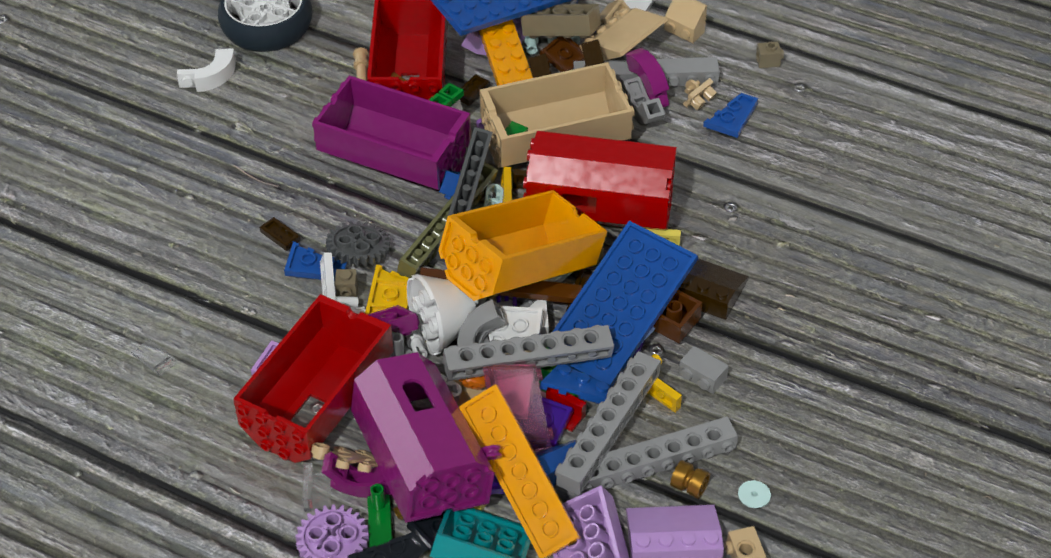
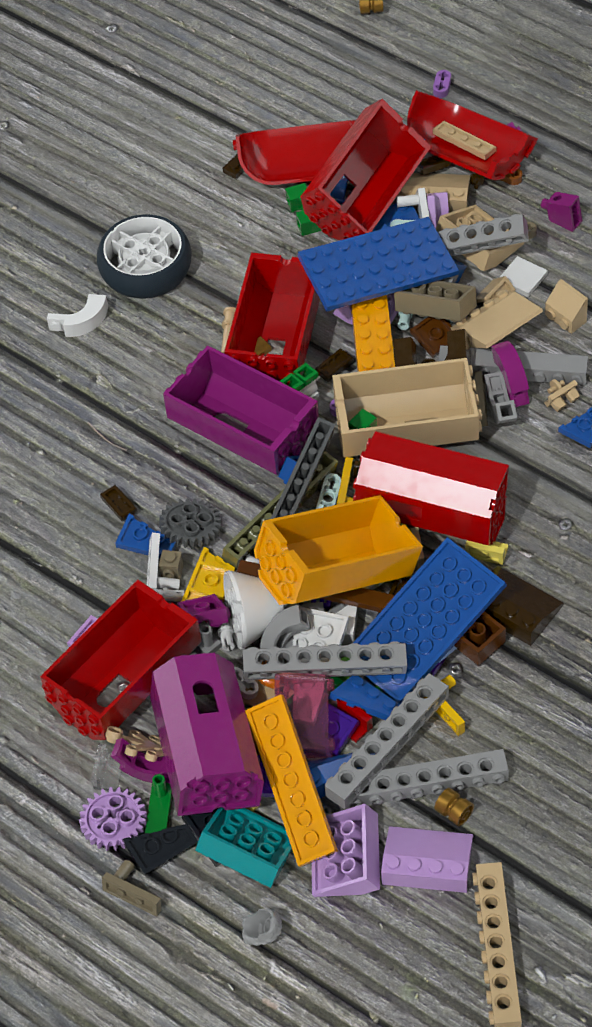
camera: 15 degrees right, 5 degrees up
magenta bush [481,445,502,460] -> none
light grey brick [679,346,729,394] -> none
light aqua piece [738,480,771,508] -> none

